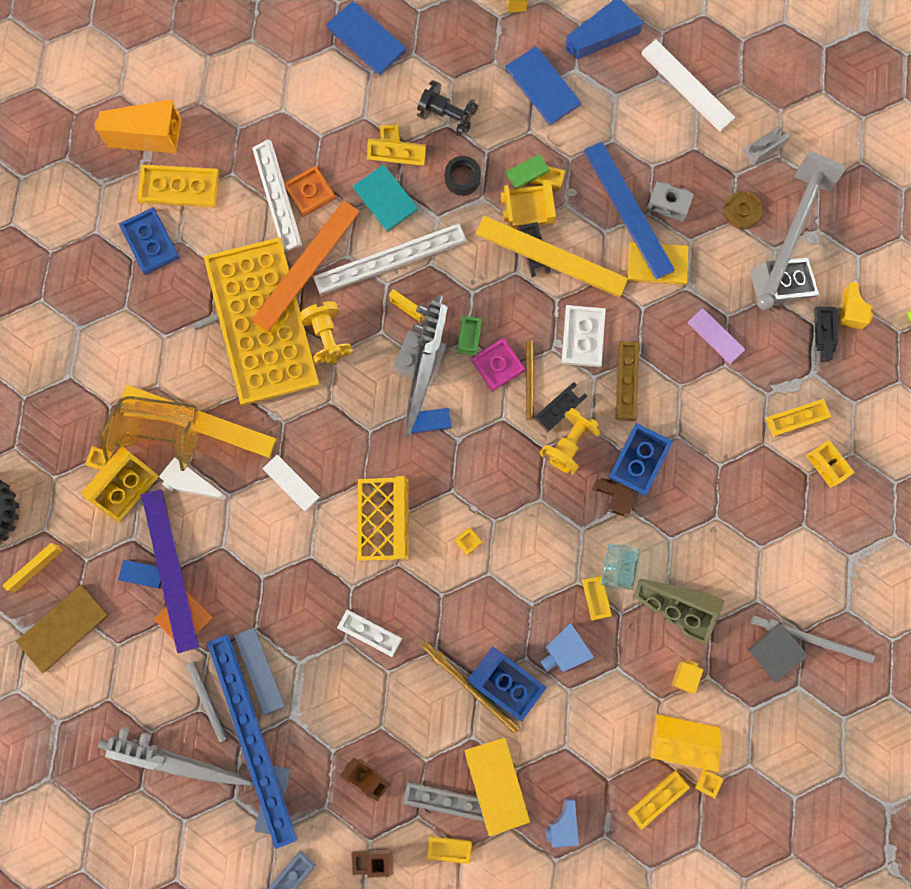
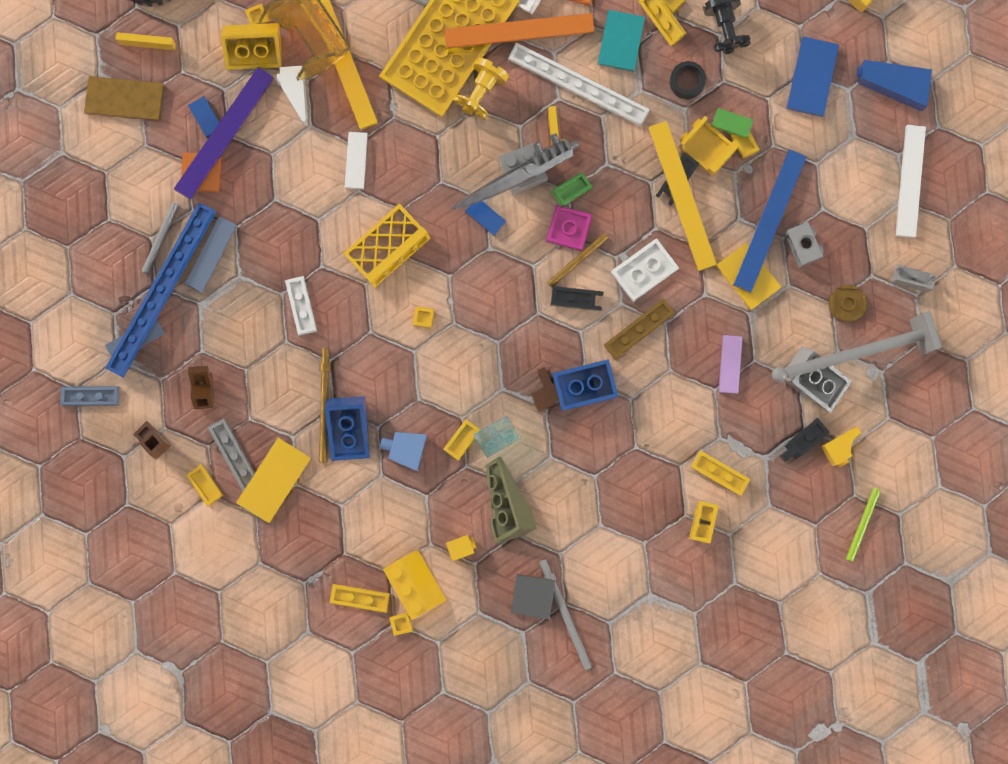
camera: 50 degrees right, 5 degrees up
light grey piece [98,727,254,786] -> none
yellow piece [539,408,601,475] -> none
medium blue arch [546,798,579,847] -> none

